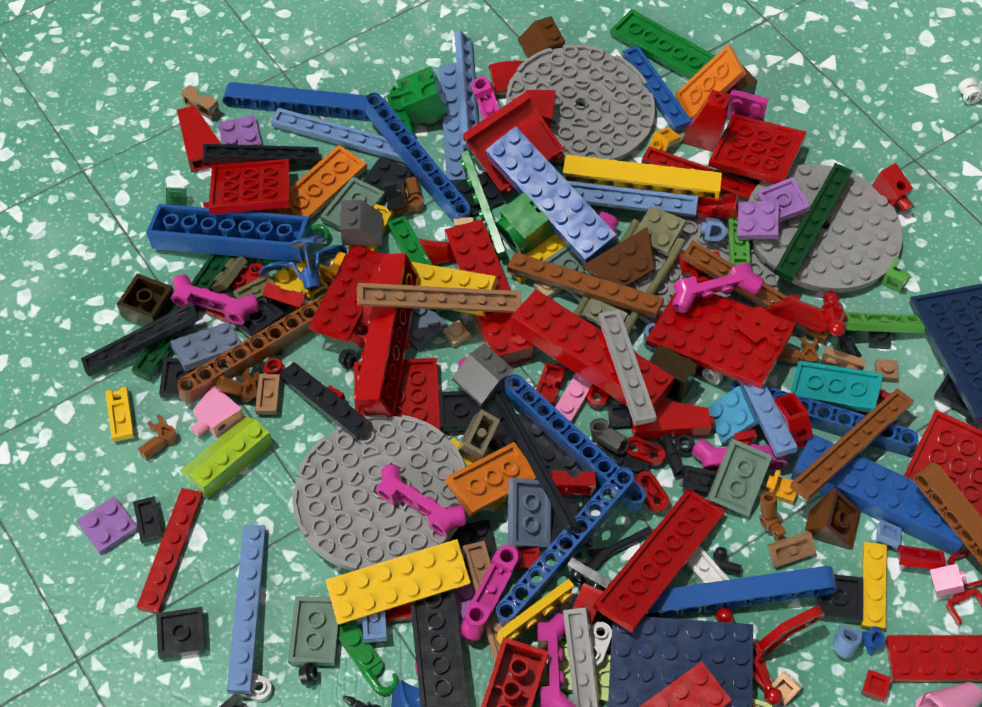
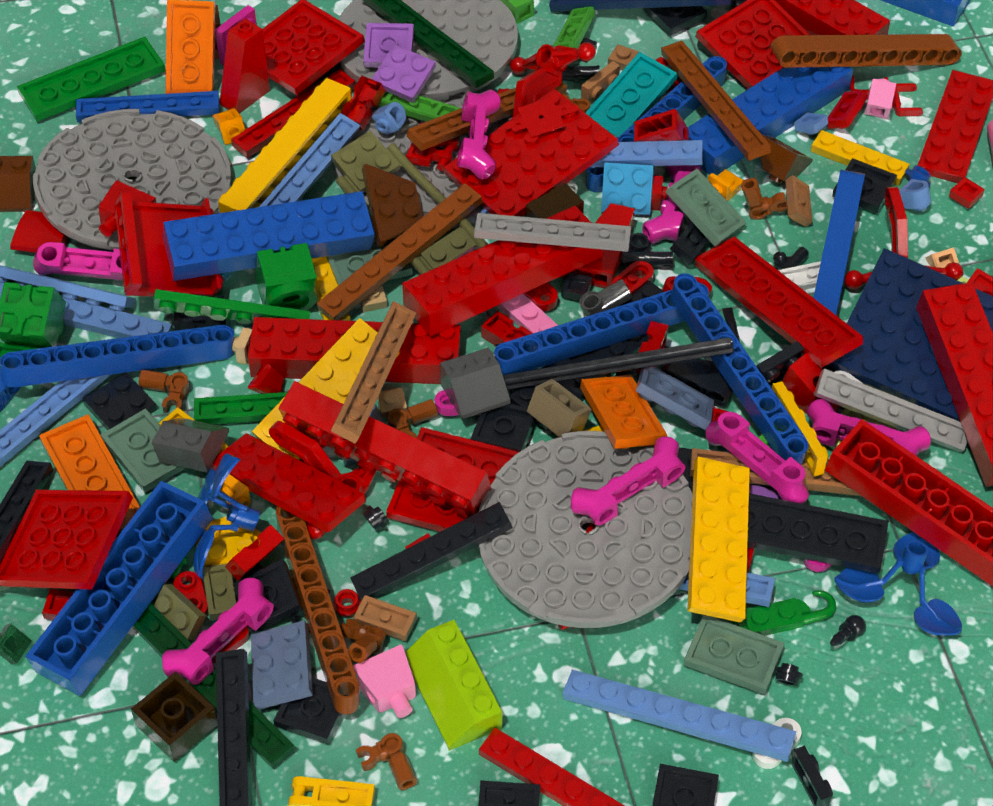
camera: 70 degrees left, 5 degrees down
black panel [383,179,407,211] -> none
none -> dark orange bar [388,399,438,438]

